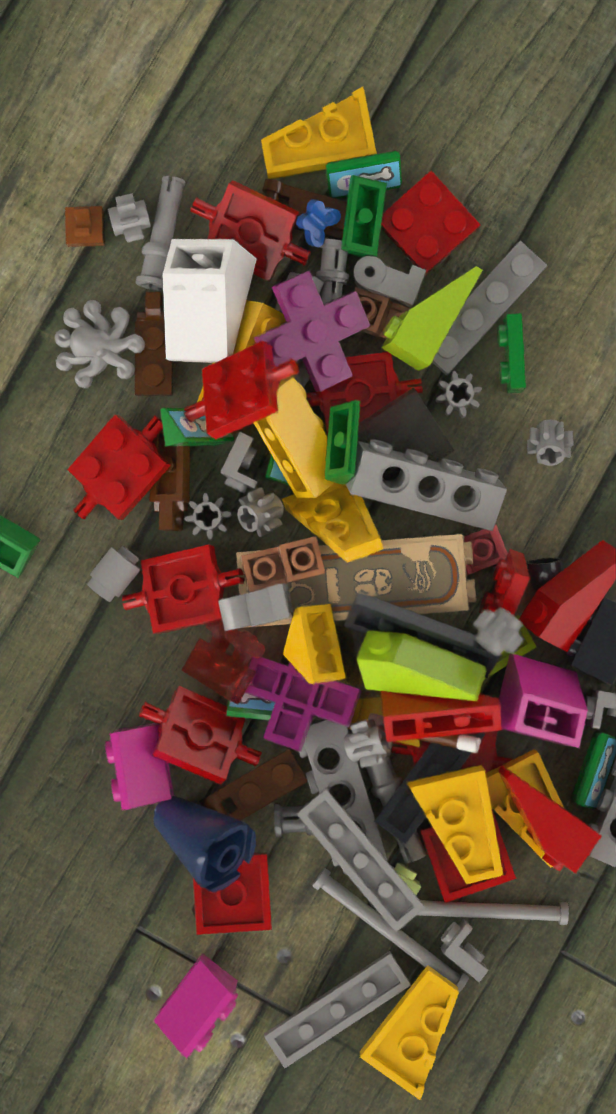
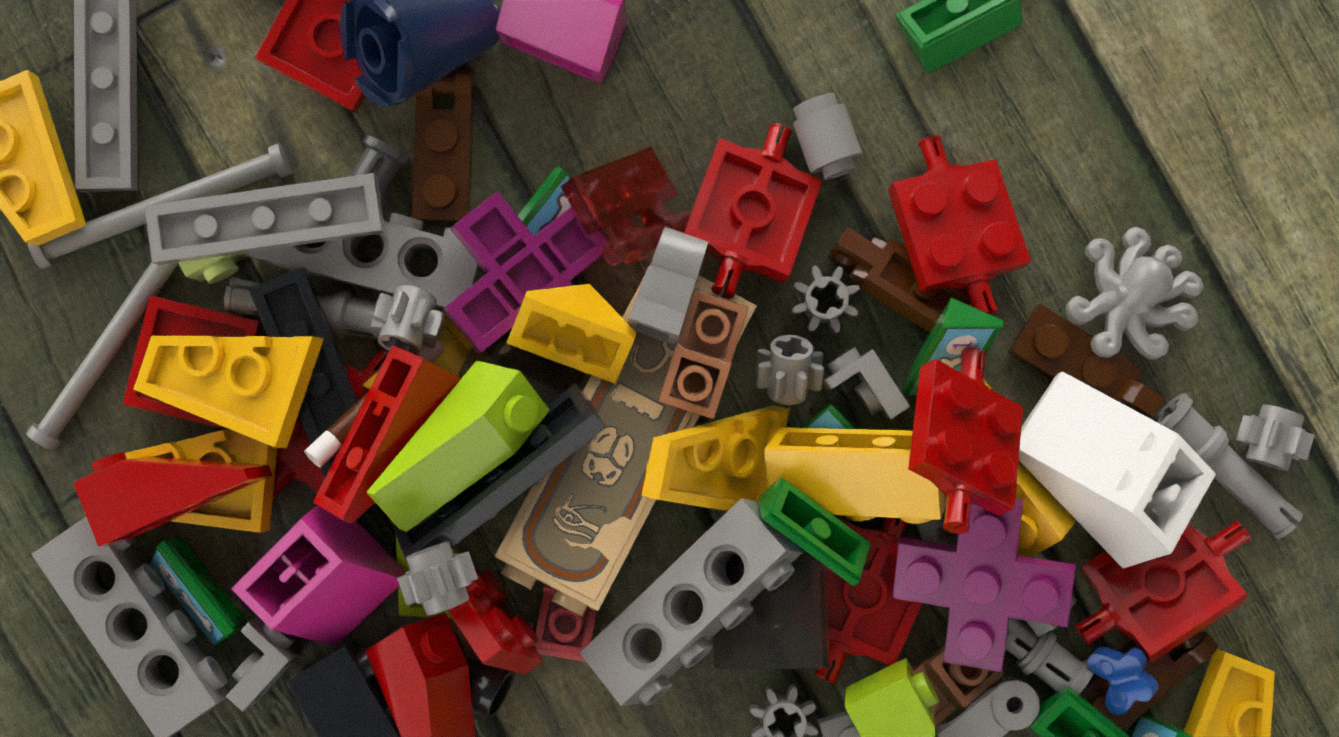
camera: 120 degrees right, 0 degrees up
dark orange tile [65,206,105,247] -> none
red plate [139,686,262,785] -> none
light grey bracket [440,919,489,982] -> none

